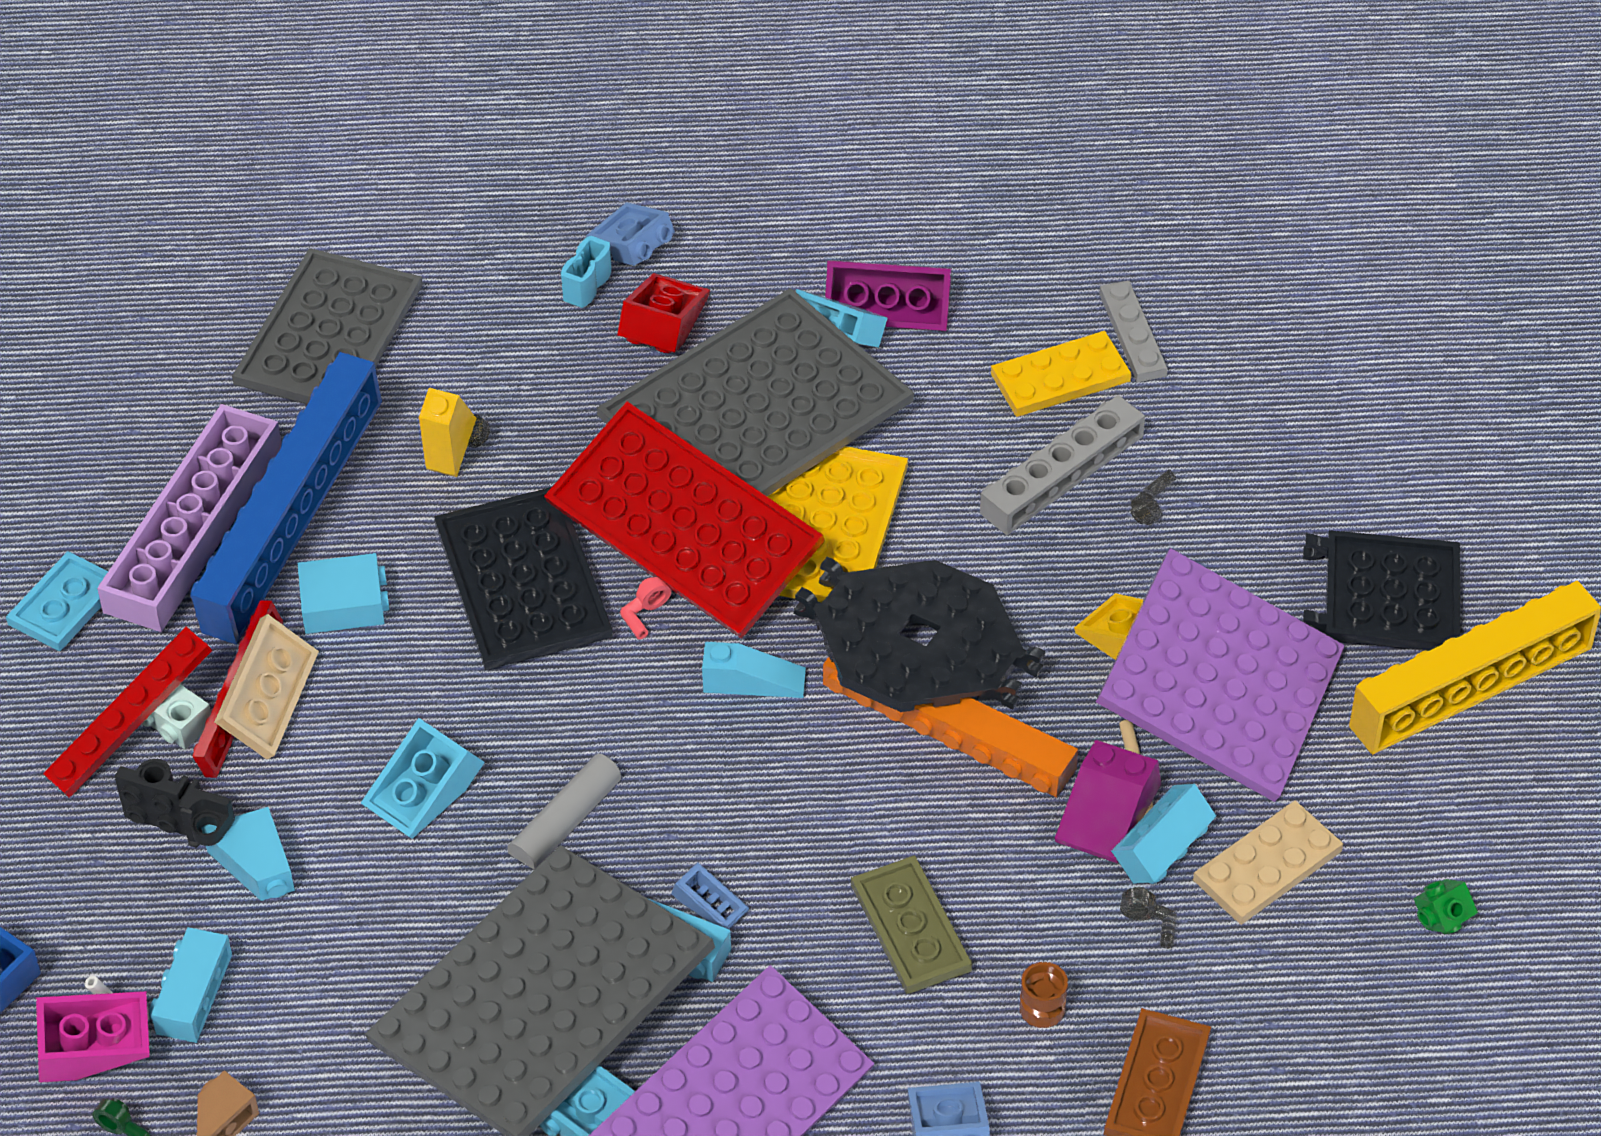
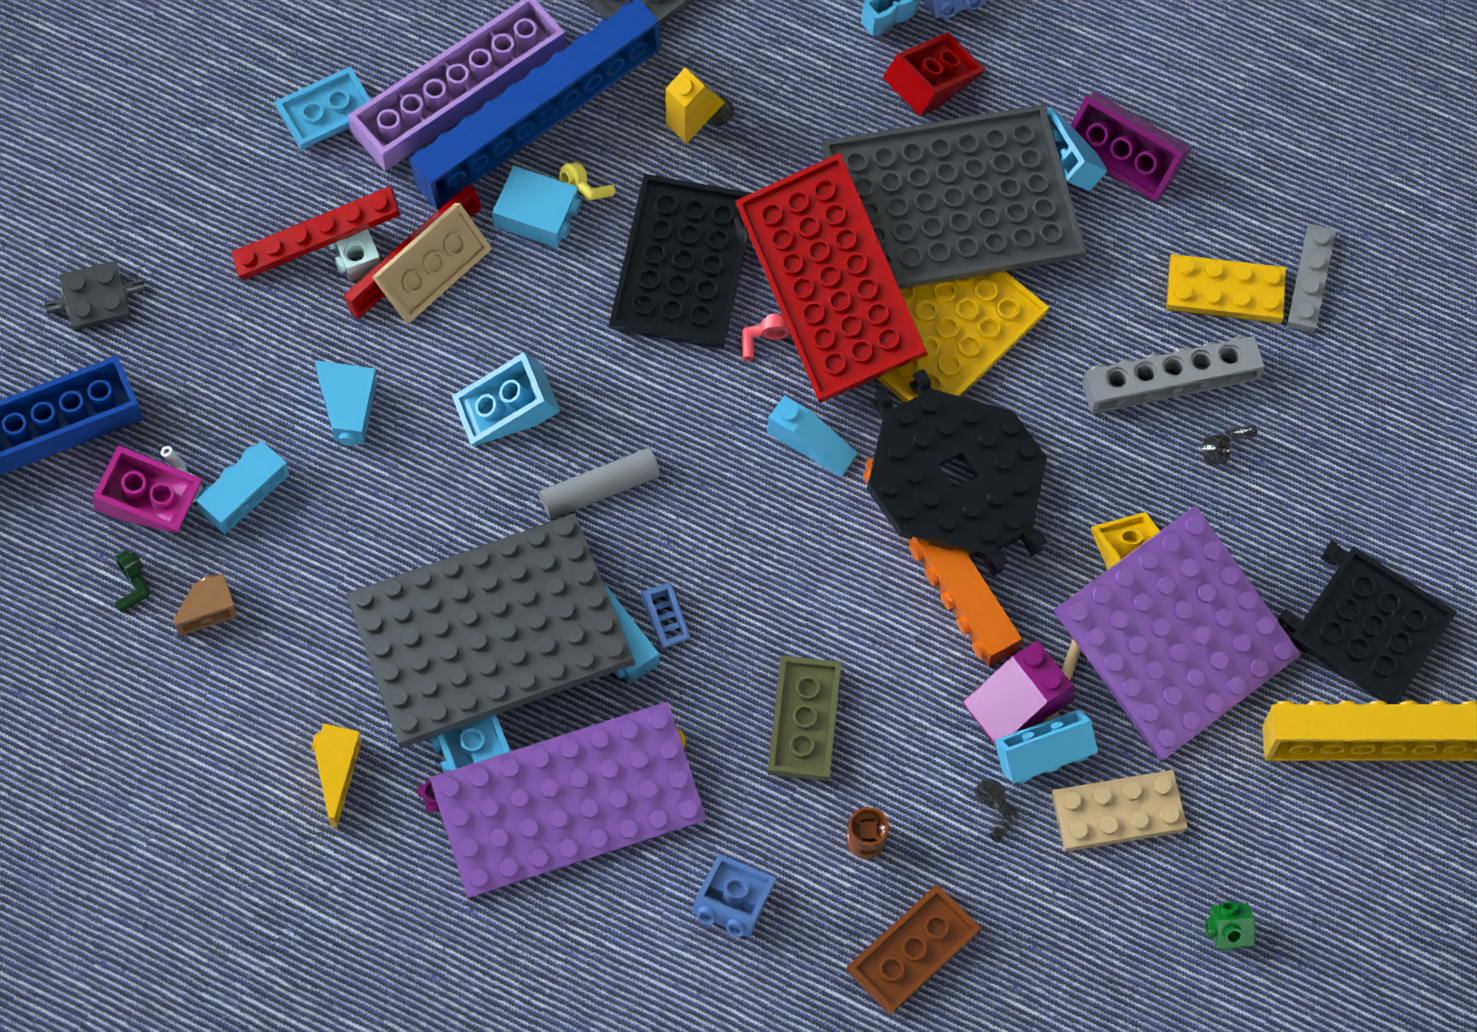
camera: 25 degrees right, 15 degrees up
black plate [114,759,235,848] -> none
none -> light yellow plate [559,162,615,201]

